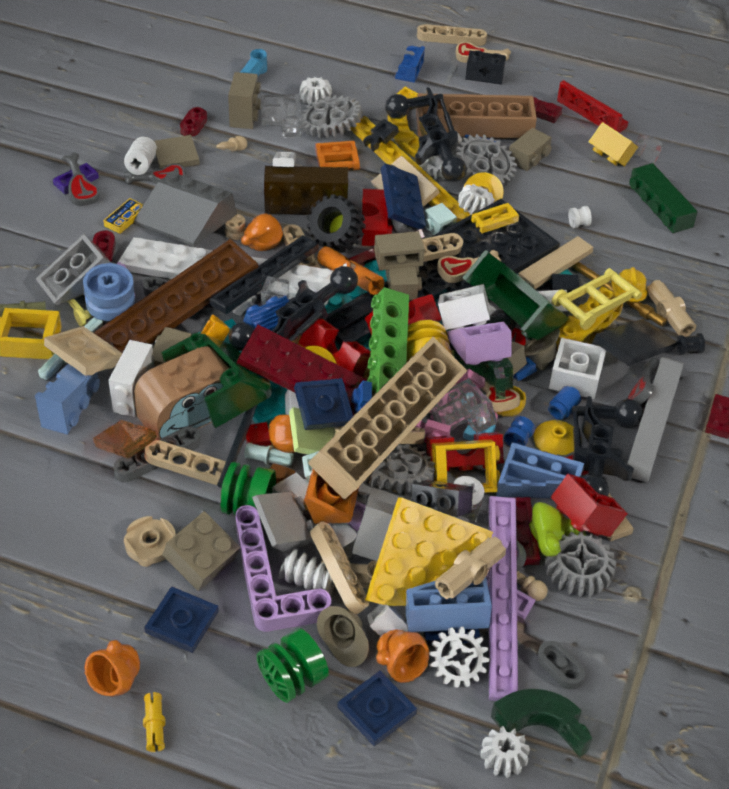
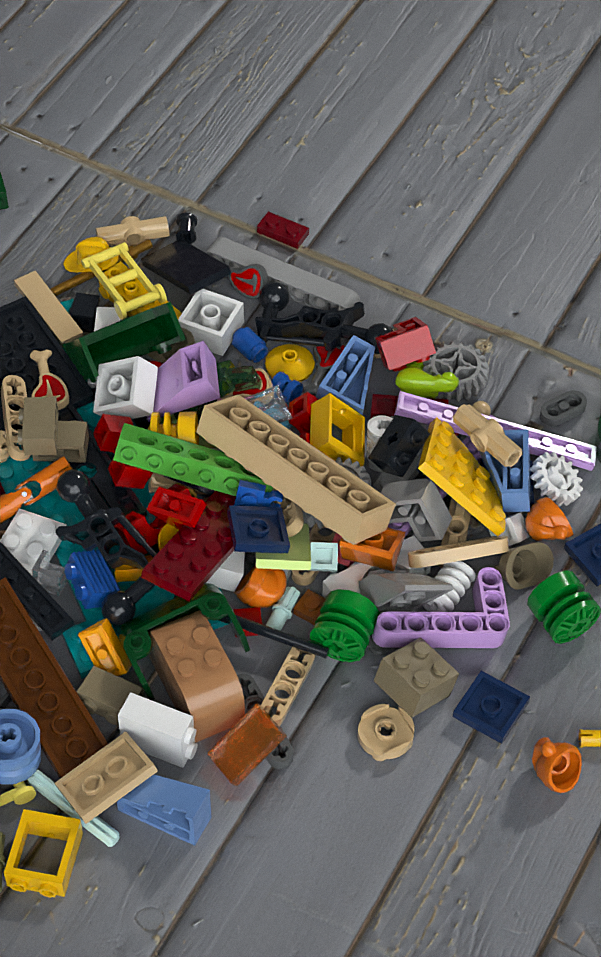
camera: 80 degrees left, 5 degrees up
none -> red slope [146,487,206,530]

